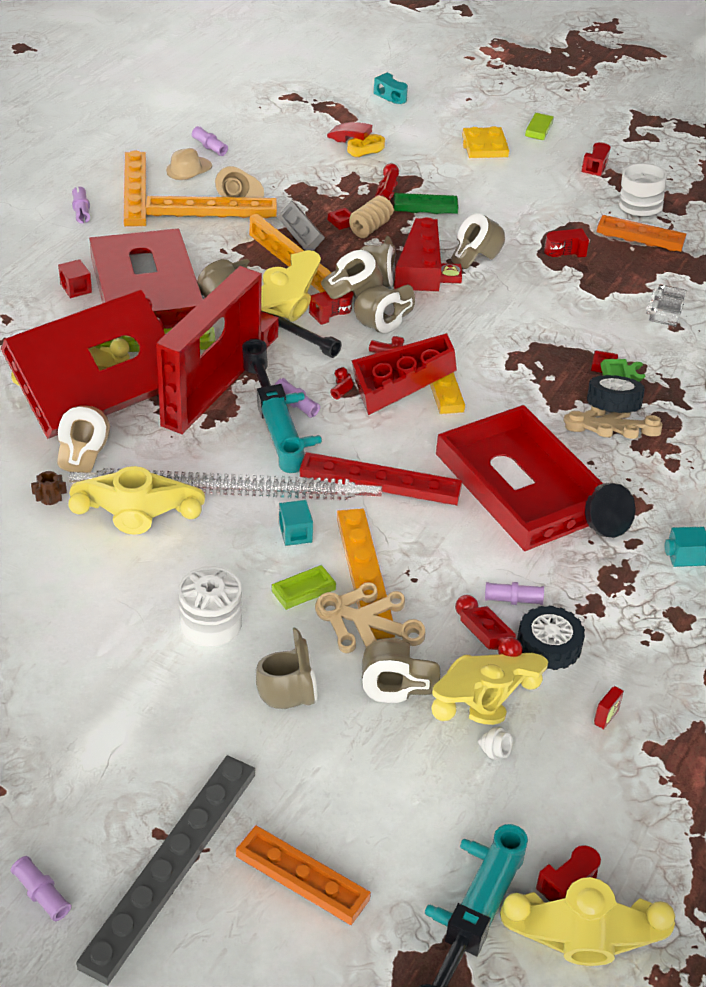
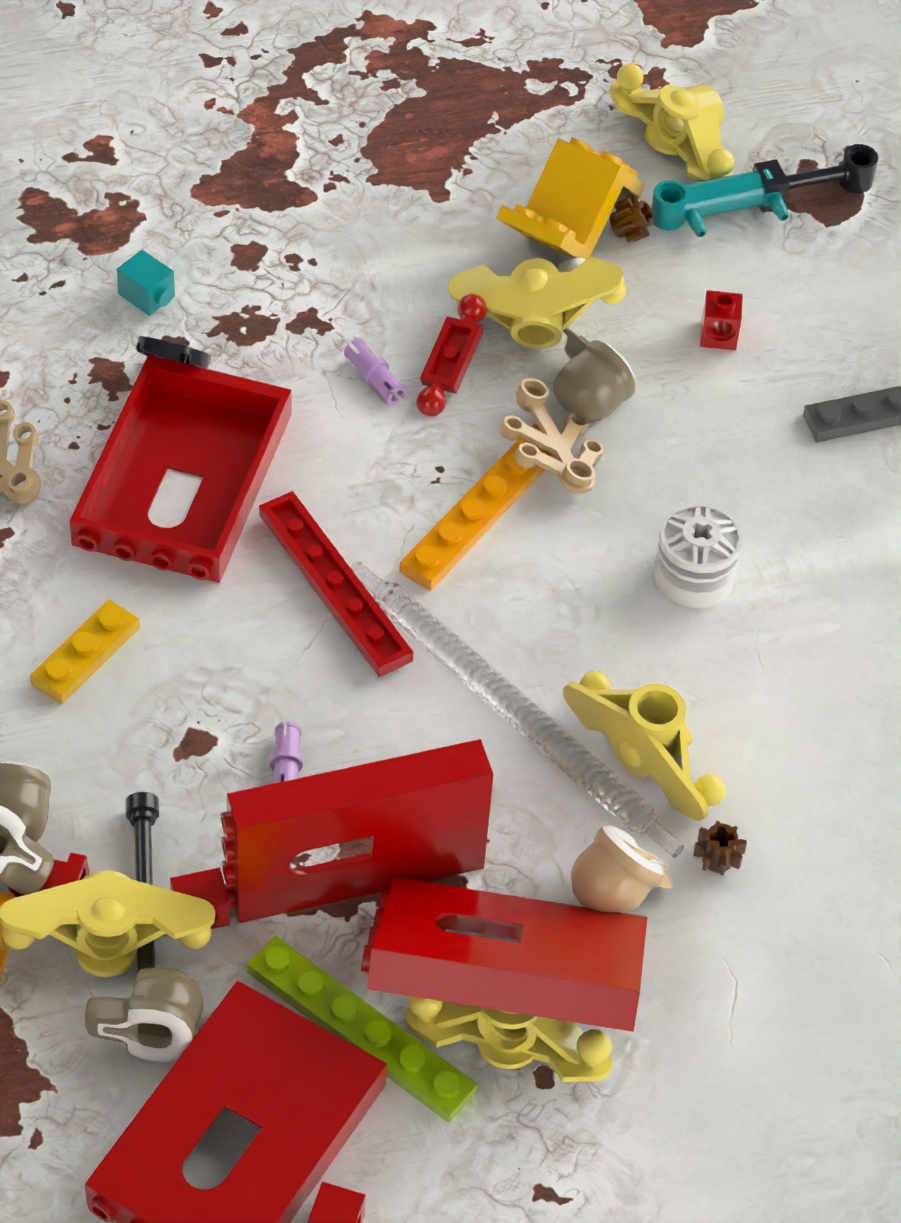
camera: 135 degrees left, 10 degrees up
orange plate [236,825,371,925] -> none
teal piece [242,339,322,473] -> none
dark tan piece [256,628,318,709] -> none
lime tile [272,565,336,610] -> none
teal brick [279,500,313,546] -> none
red arm [330,367,354,400] -> none
red wedge [351,333,457,415] -> none
red arm [369,336,405,353] -> none
black wheel [517,605,585,670] -> none
red leg [536,845,601,902] -> none
red tile [594,686,624,730] -> none
none -> yellow bracket [496,137,646,260]
none -> reddish brown gear [610,196,654,242]
none -> red brick [700,290,743,350]

